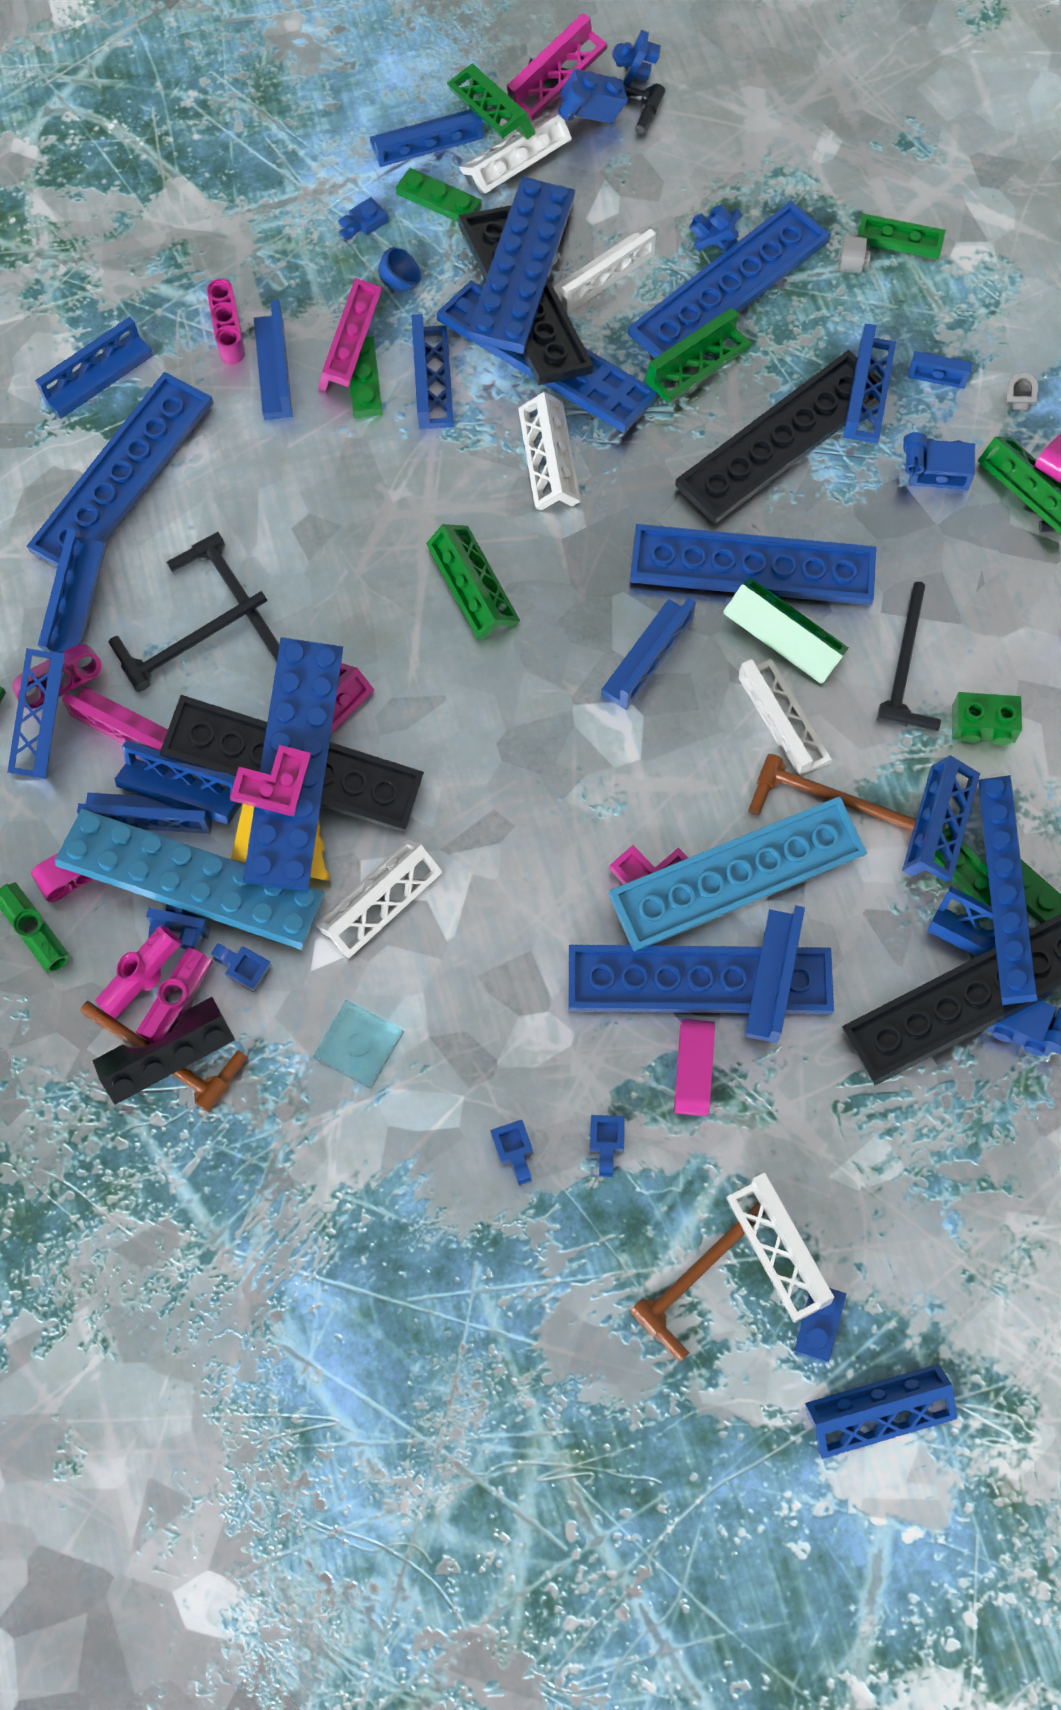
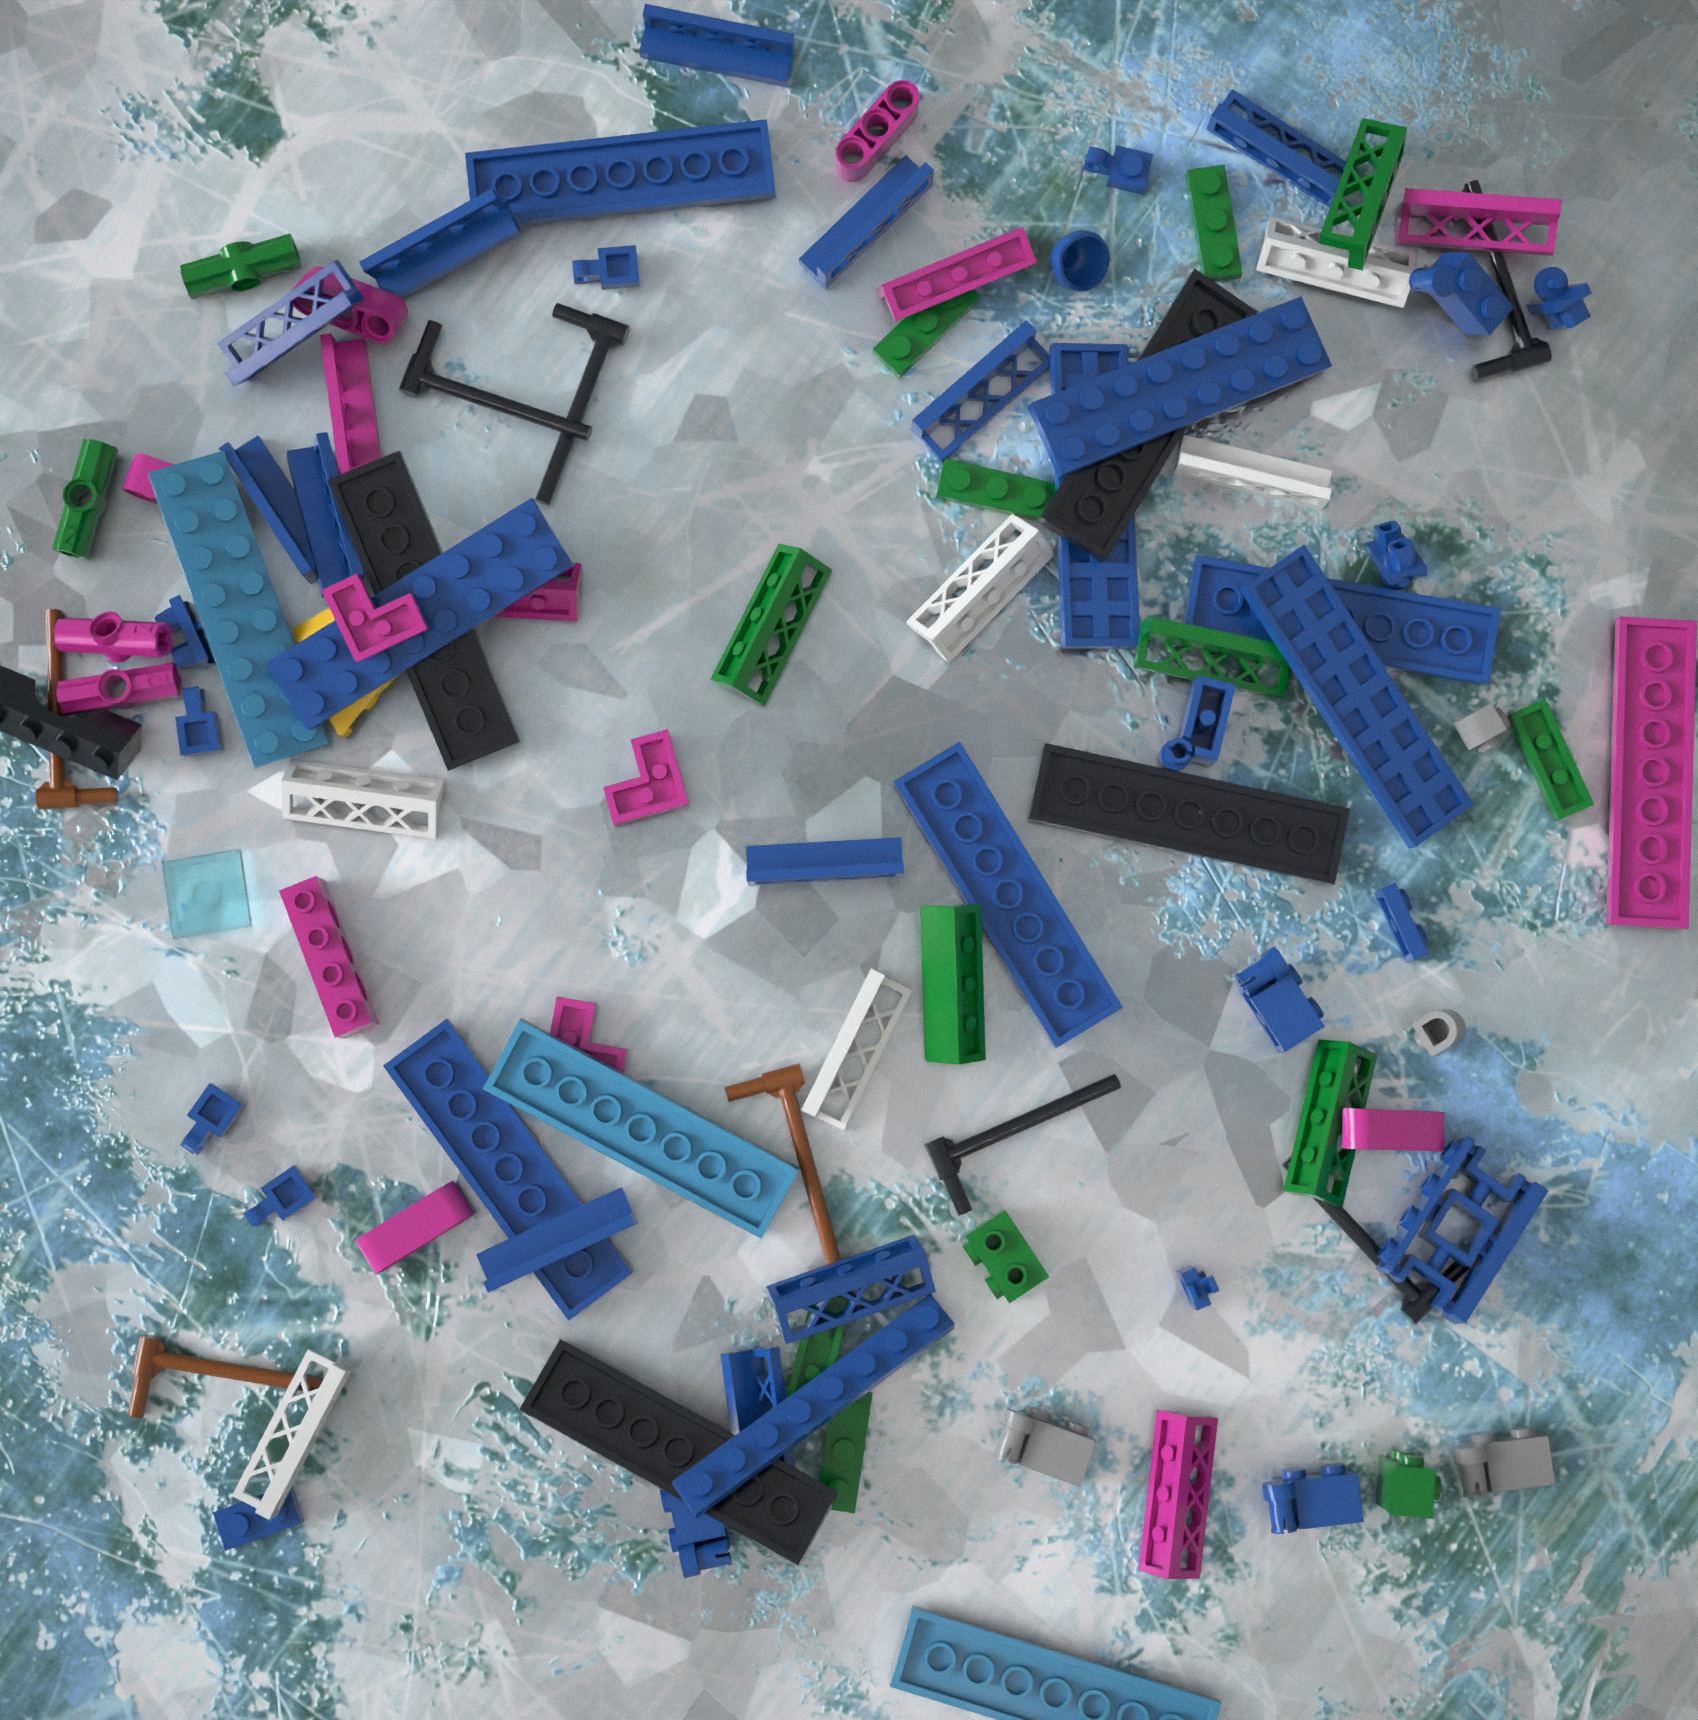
camera: 50 degrees right, 15 degrees up
blue fence [805,1364,958,1459] -> none
blue fence [843,323,896,444] -> none
none -> dark pink brick [279,876,380,1039]
none -> blue plate [572,245,640,290]
none -> dark pink plate [603,729,689,826]
none -> green plate [936,458,1055,522]
none -> blue hinge [1159,675,1236,771]
none -> blue plate [1239,544,1474,849]
none -> dark pink plate [1606,616,1697,930]

